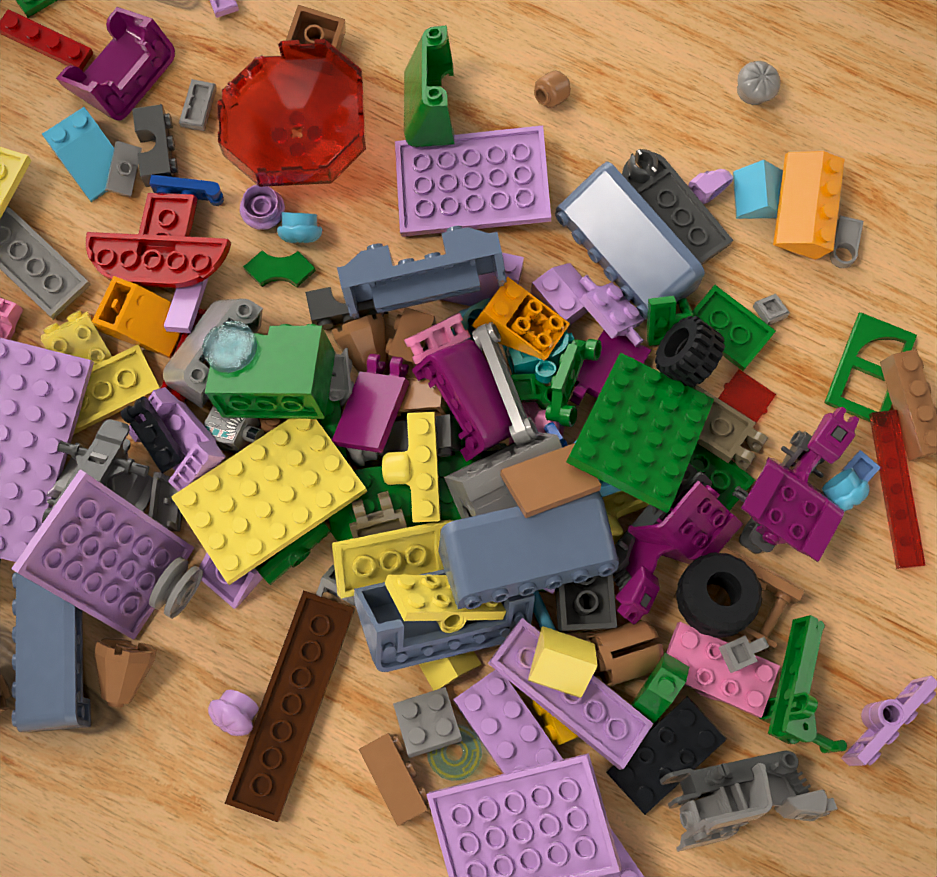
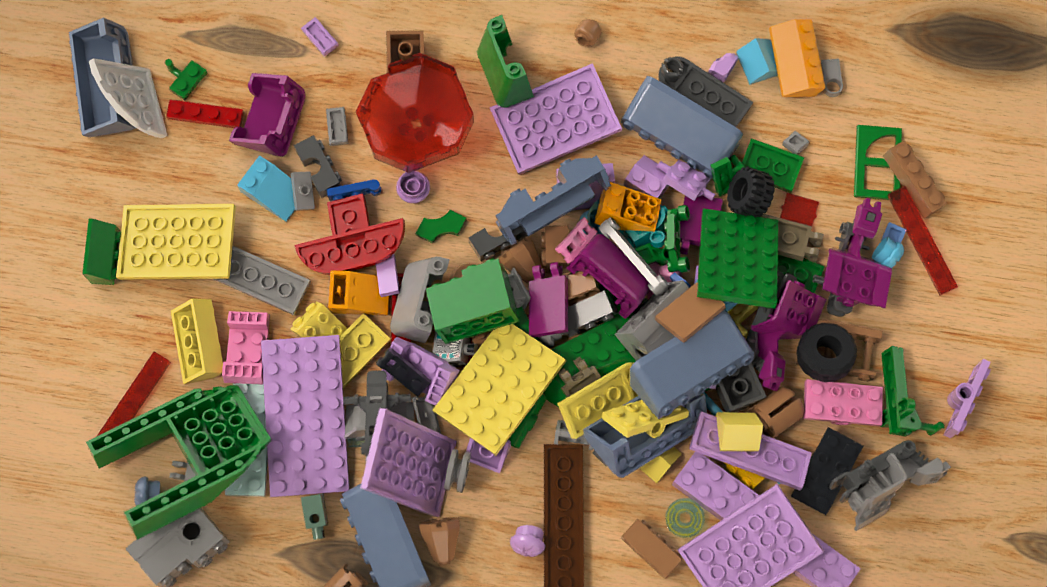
camera: 15 degrees left, 0 degrees up
clear light blue tile [202,321,258,373] -> none
medium azure piece [277,212,323,243] -> none
light yellow plate [382,412,441,522] -> none
light grey plate [393,687,462,758] -> none
green slope [631,653,690,723] -> none
light grey plate [718,635,769,673] -> none

